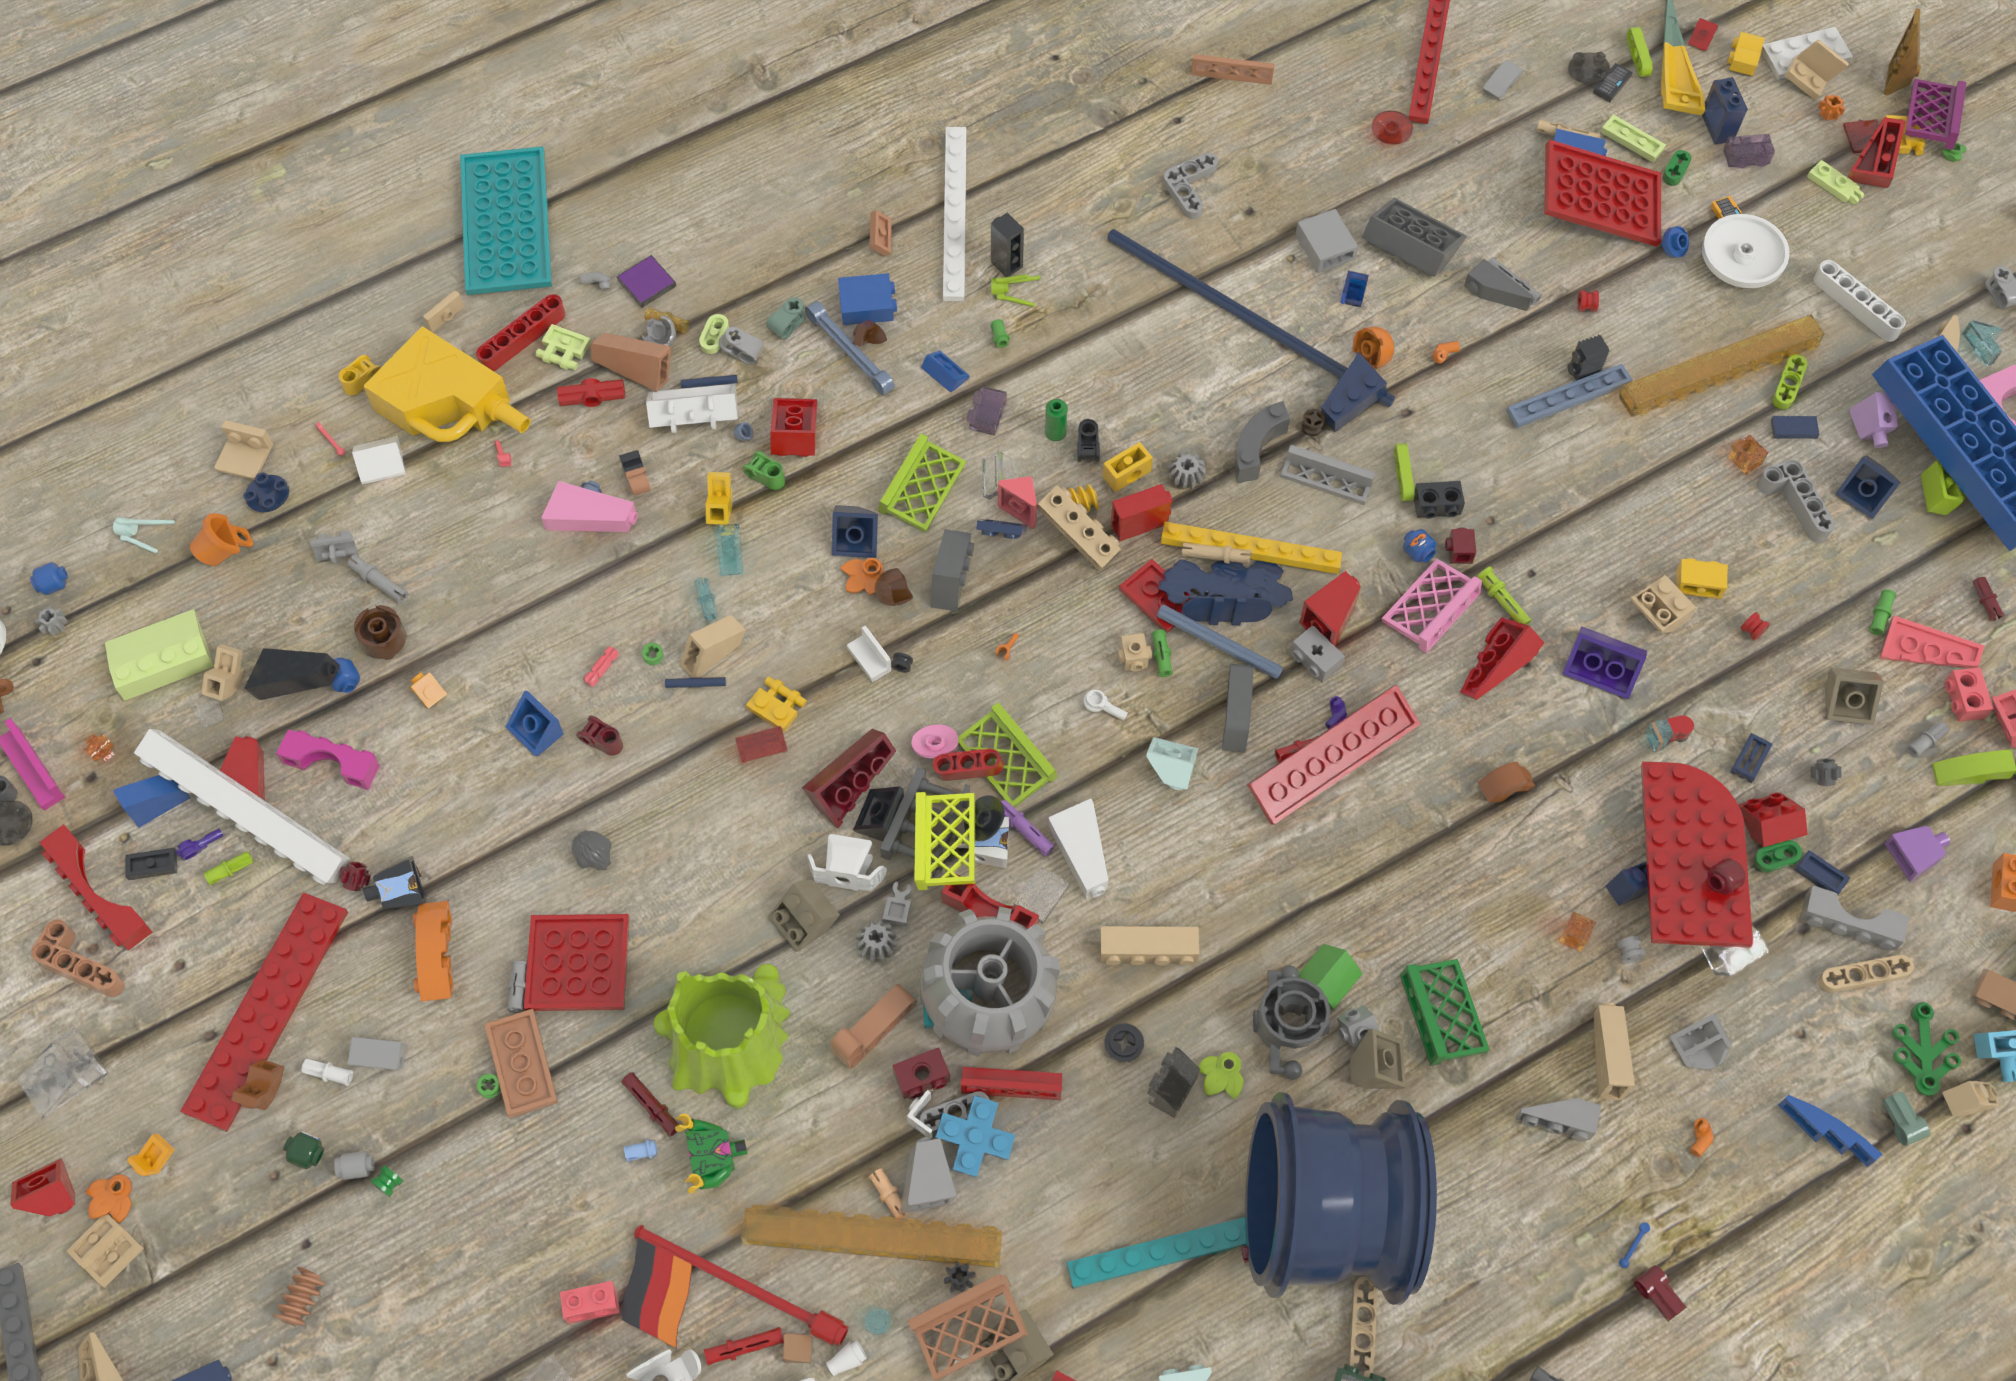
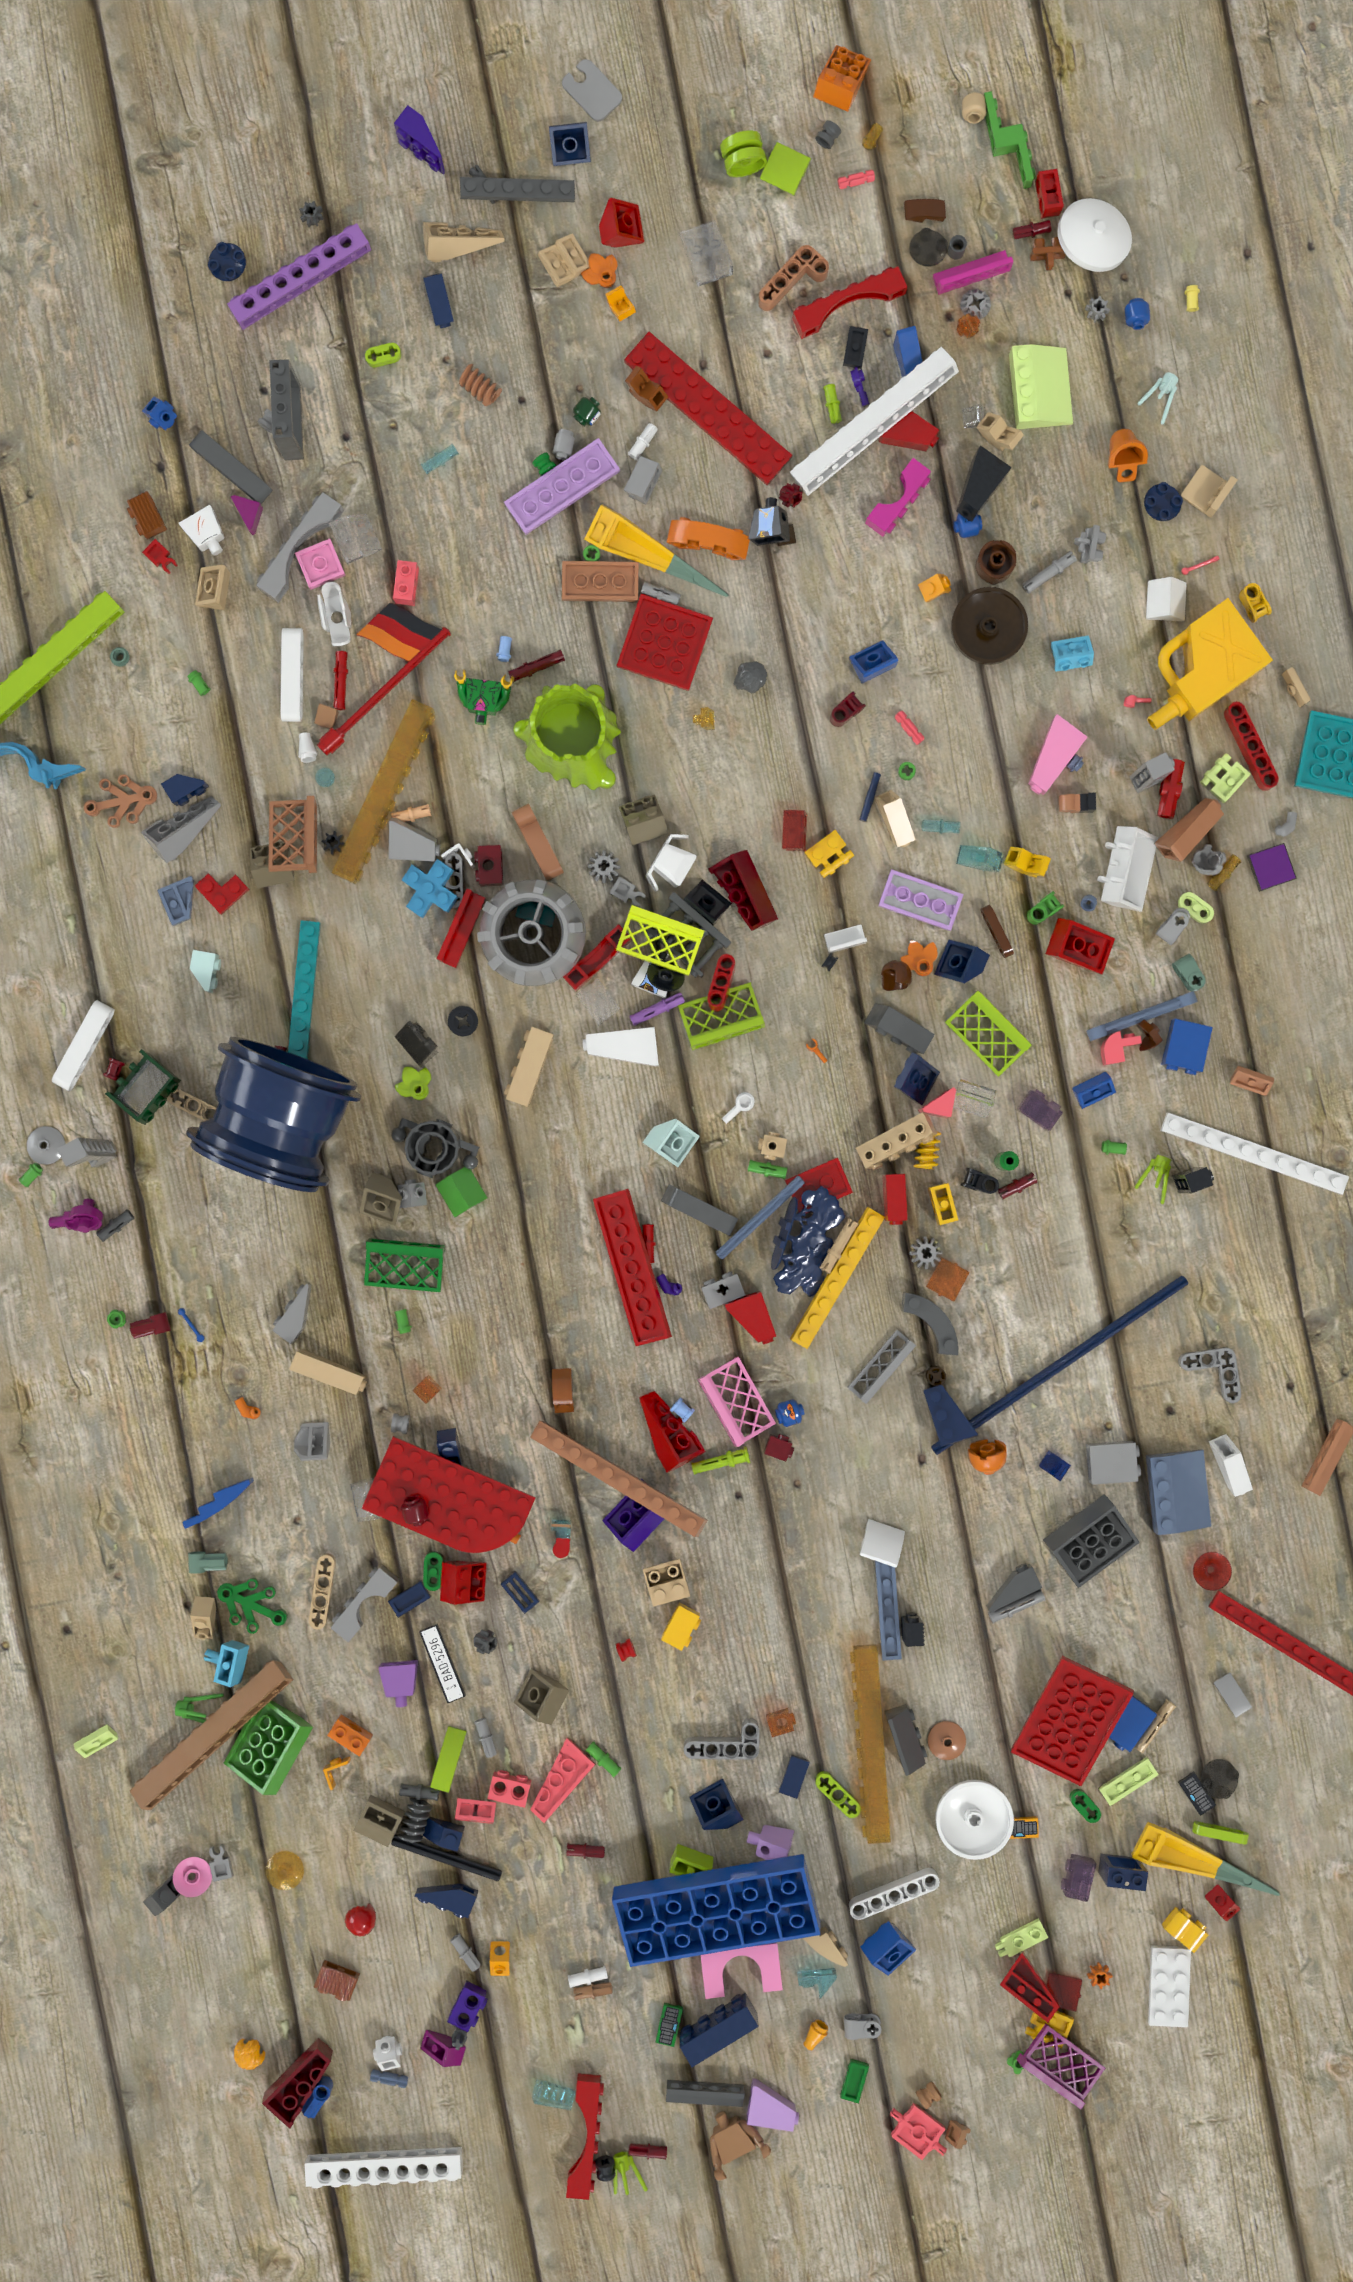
camera: 110 degrees right, 25 degrees up
dark blue piece [681,375,738,388] -> none
bright pink dish [911,725,958,758] -> none
lime beam [1394,443,1414,501] -> none
black brick [1414,481,1465,519] -> none
orange arm [1433,341,1460,363] -> none
red wheel [1577,290,1599,312] -> none
blue plate [1662,226,1689,258] -> none
tan bracket [1784,40,1849,100] -> none
pearl gold wedge [1884,8,1921,95] -> none
none -> bright green plate [107,1309,126,1329]
none -> bright green pin [394,1309,412,1334]
none -> white tile [419,1623,466,1704]
none -> clear light blue pin [421,443,459,475]
none -> lavender plate [504,438,620,535]
none -> nougat brick [530,1421,708,1537]
none -> yellow plate [584,504,729,597]
none -> light blue bush [670,1397,695,1423]
none -> clear yellow tile [693,707,715,731]
none -> white slope [860,1519,905,1567]
none -> blue slope [860,1921,916,1976]
none -> piece [878,869,964,931]
none -> dark grey slope [884,1704,928,1776]
none -> clear orange piece [926,1257,970,1302]
none -> nougat dish [928,1721,966,1760]
none -> dark brown dish [951,587,1028,665]
none -> light grey gear [960,288,991,320]
none -> reddish brown beam [980,904,1014,958]
none -> dark red pin [998,1172,1037,1200]
none -> medium azure bracket [1051,635,1094,672]
none -> coral brick [1101,1031,1142,1065]
none -> light grey brick [1129,752,1175,793]
none -> sand blue slope [1146,1449,1211,1535]
none -> light yellow pin [1184,285,1200,312]
none -> white slope [1209,1434,1253,1497]

